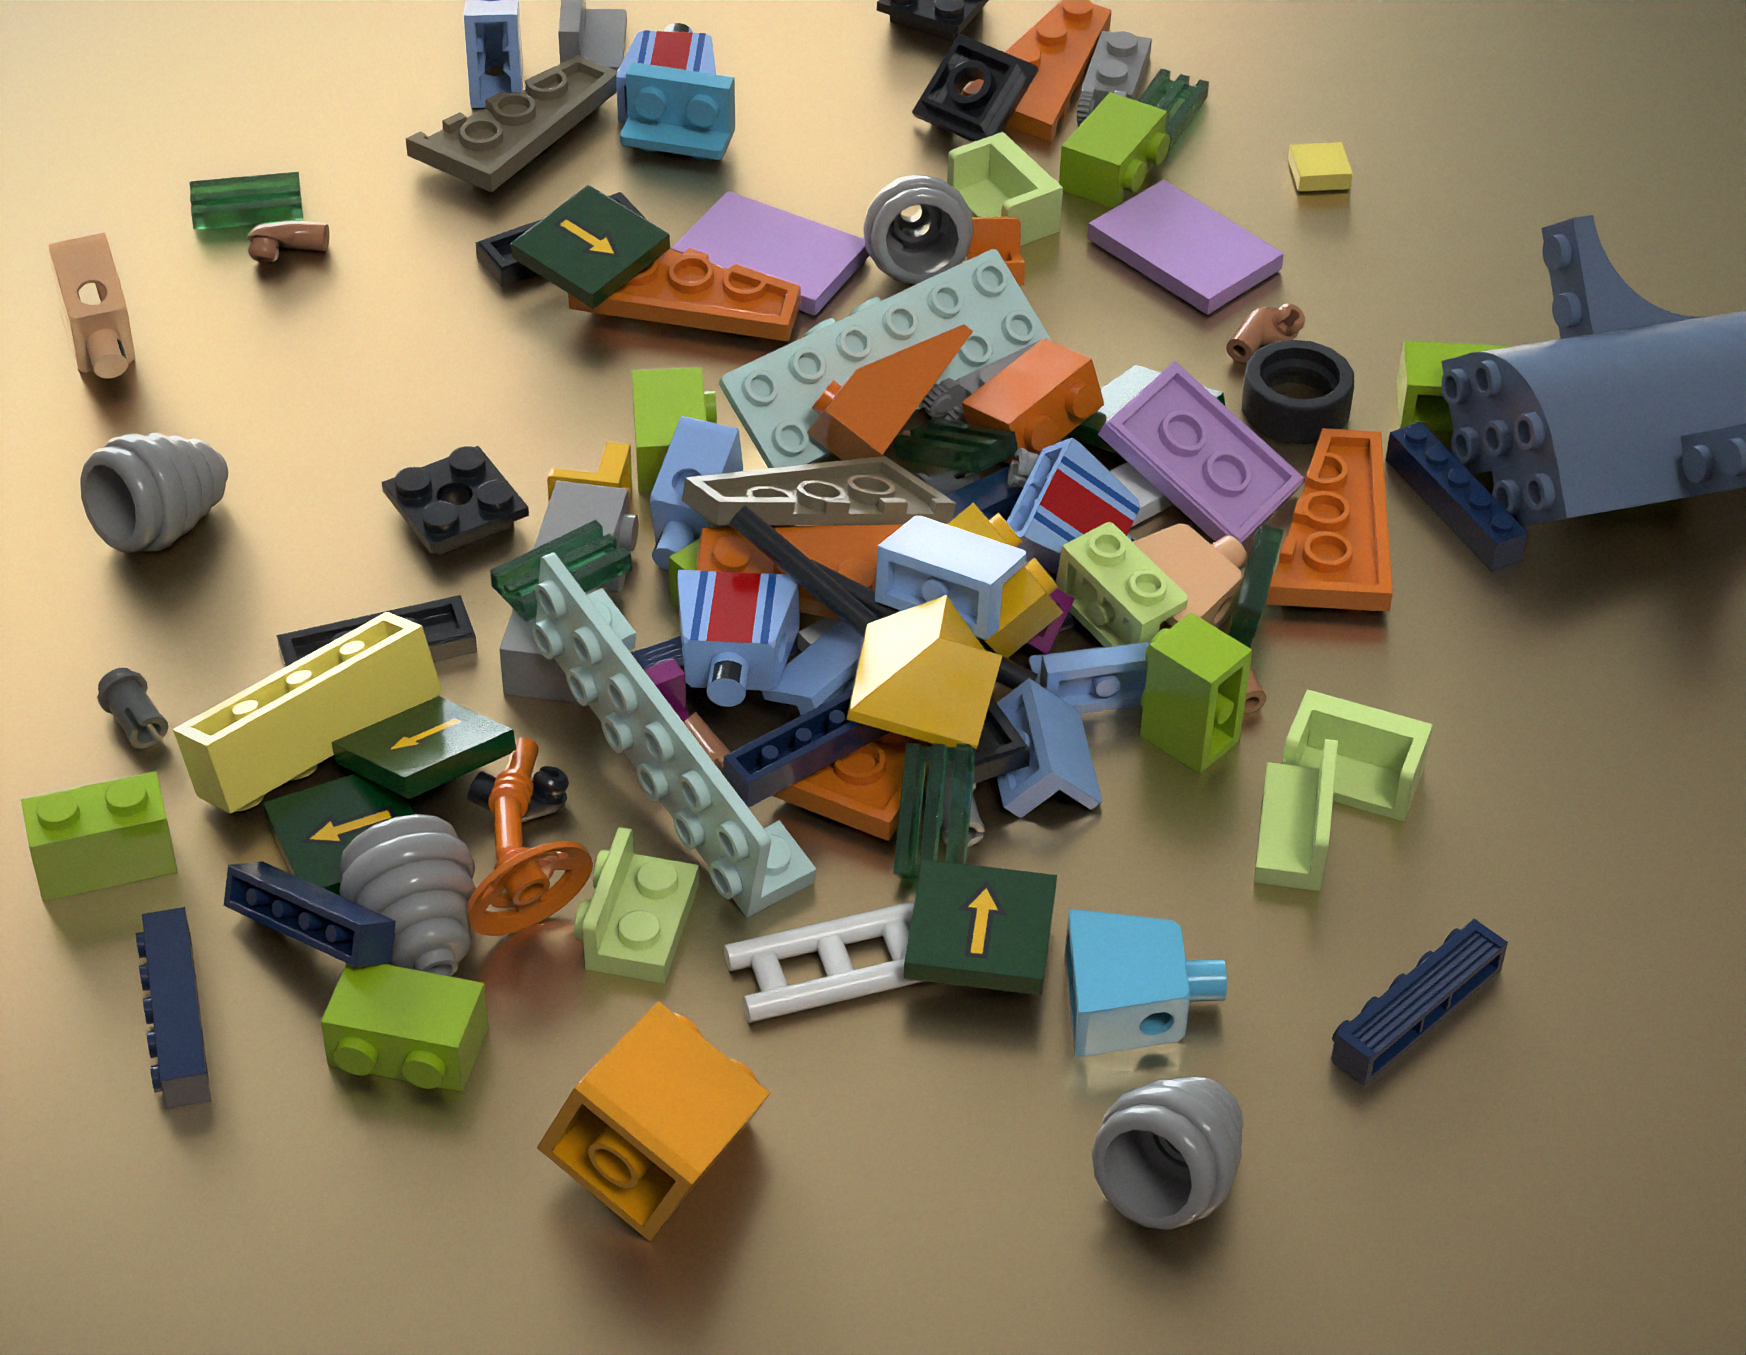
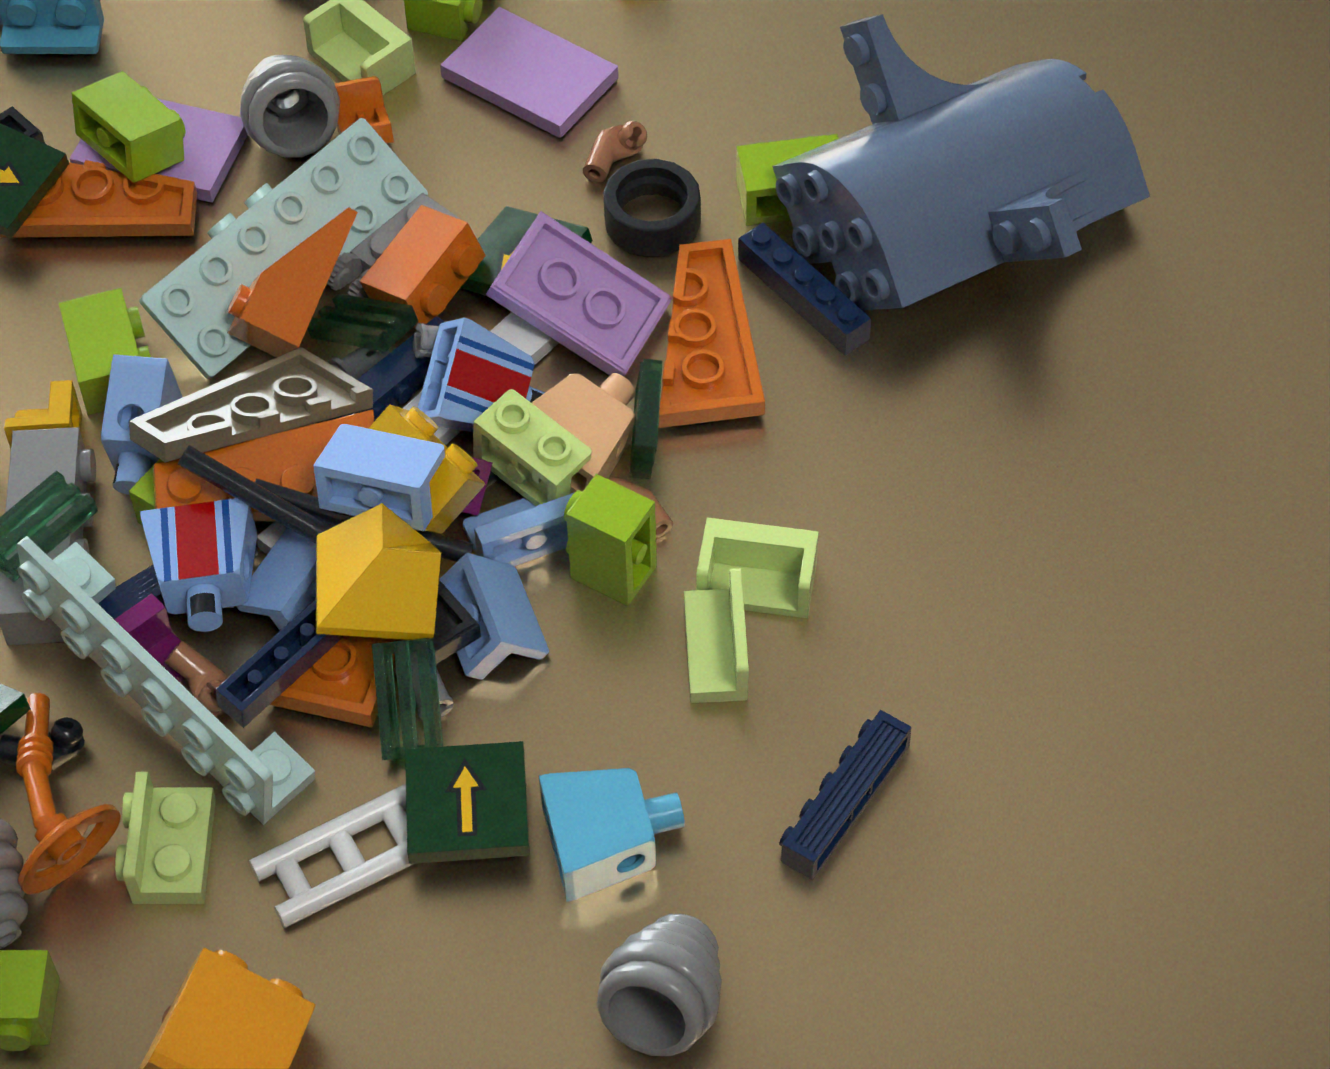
camera: 10 degrees left, 10 degrees up
none -> lime brick [71,71,186,183]

